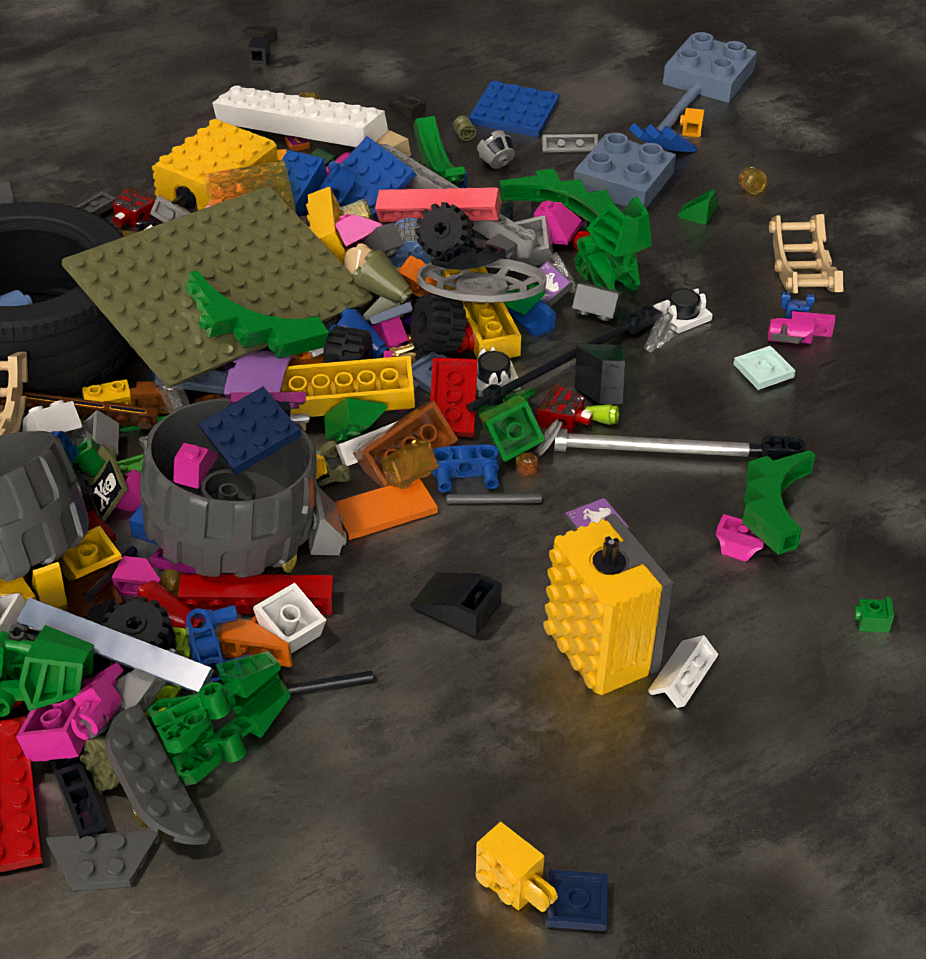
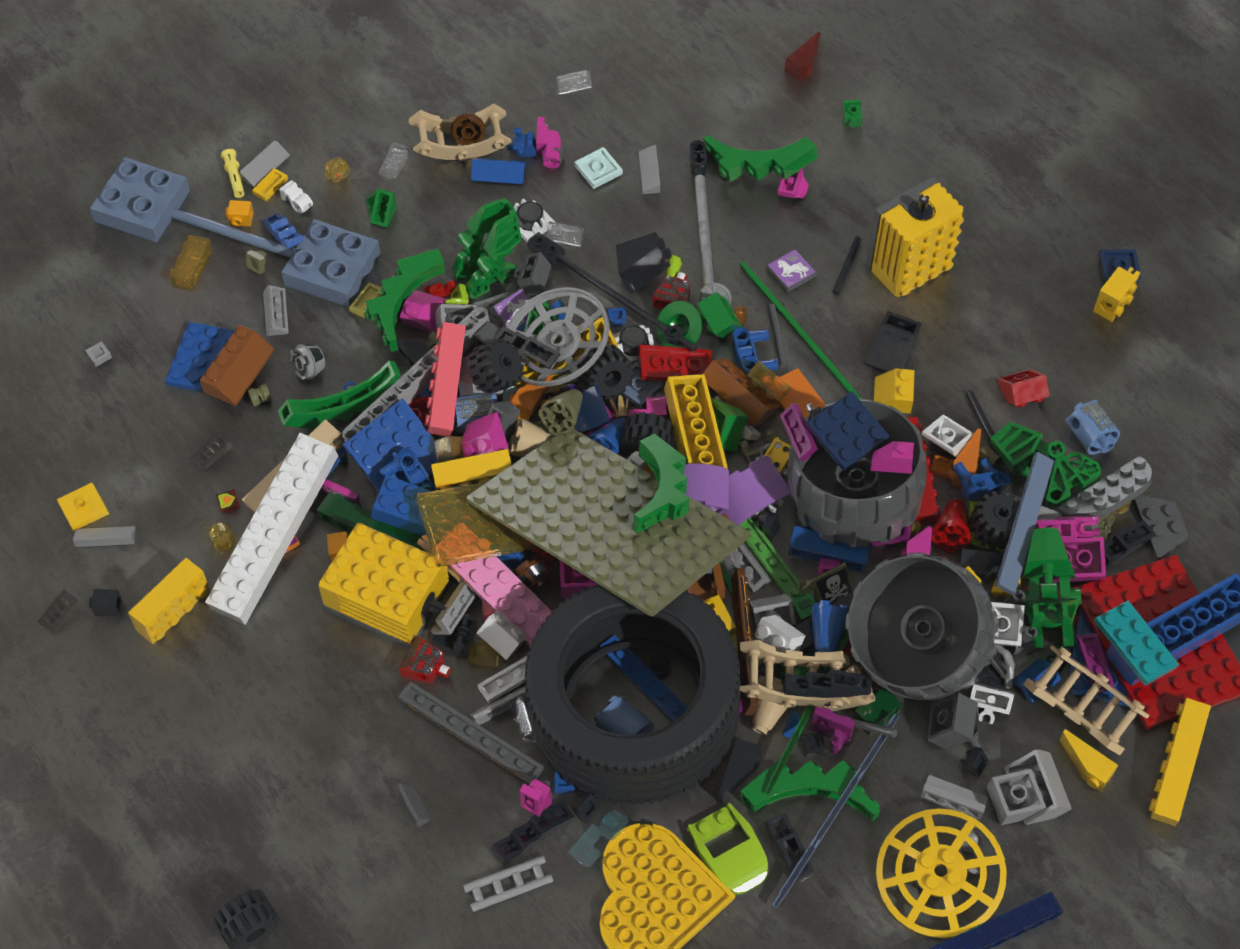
camera: 95 degrees left, 15 degrees up
none -> yellow plate [57,483,109,531]
none -> light grey slope [73,526,136,547]
none -> light grey plate [85,341,112,367]
none -> yellow brick [128,558,210,644]
none -> clear yellow brick [169,235,213,292]
none -> dark orange slope [200,325,274,406]
none -> light yellow pin [221,149,244,198]
none -> light grey slope [240,140,290,188]
none -> olive tile [246,250,267,274]
none -> yellow tile [252,168,288,202]
none -> white leg [280,180,313,214]
none -> clear slope [378,142,410,180]
none -> lime plate [445,284,469,305]
none -> reddish brown cone [451,112,485,145]
none -> blue panel [471,158,526,184]
none -> clear plate [556,70,592,95]
none -> blue tile [607,307,626,327]
none -> light grey slope [639,145,660,194]
none -> green piece [739,261,862,399]
none -> yellow slope [874,368,915,414]
none -> red slope [996,369,1050,407]
none -> medium blue cylinder [1065,400,1120,455]

